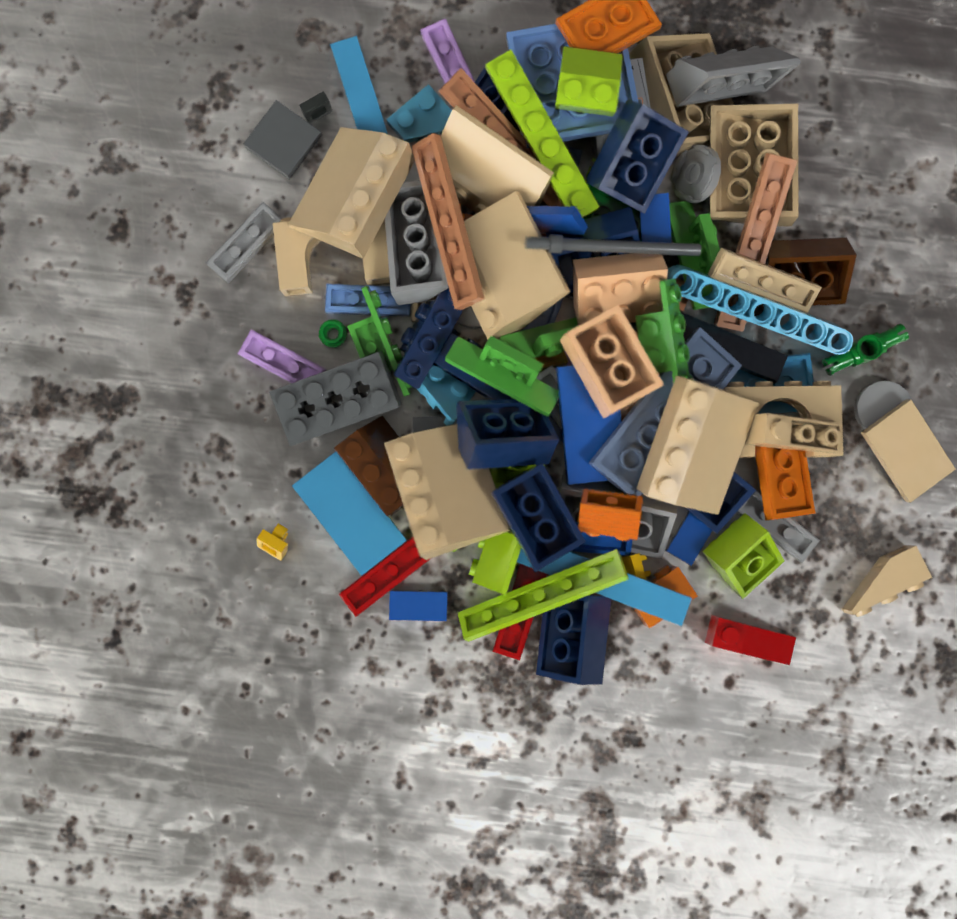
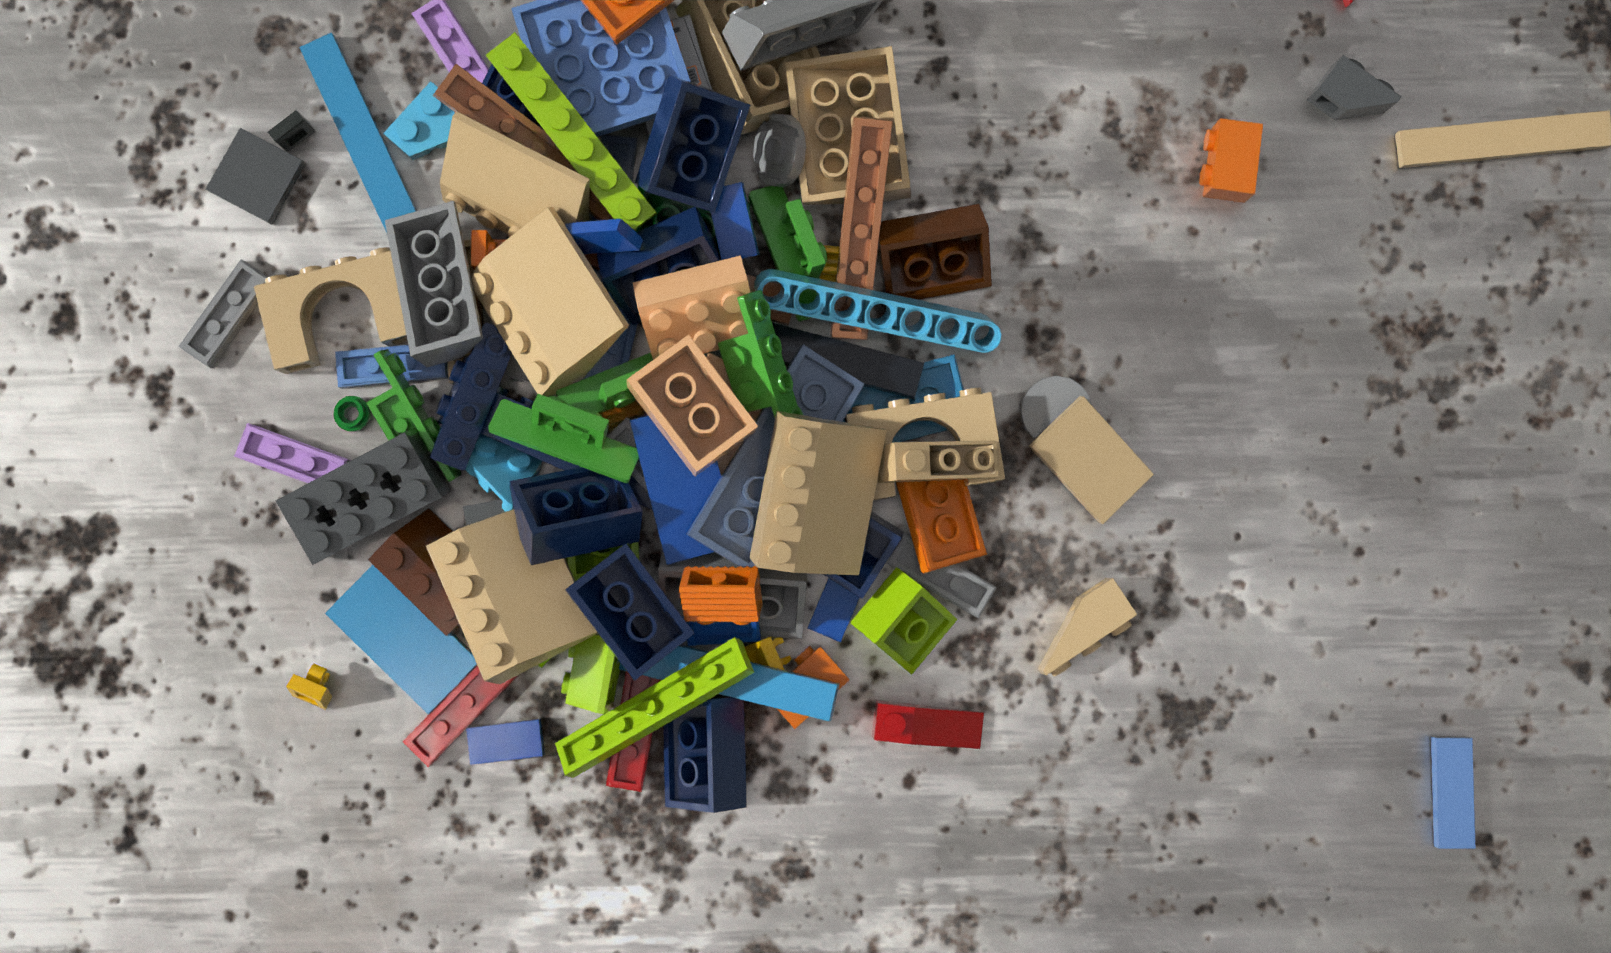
camera: 15 degrees left, 0 degrees up
tan slope [288,127,415,259] -> none
nougat plate [411,133,485,310] -> none
dark grey bar [525,234,701,256] -> none
lime slope [555,47,623,117] -> none
tan tile [708,247,822,313] -> none
green pin [822,324,909,376] -> none

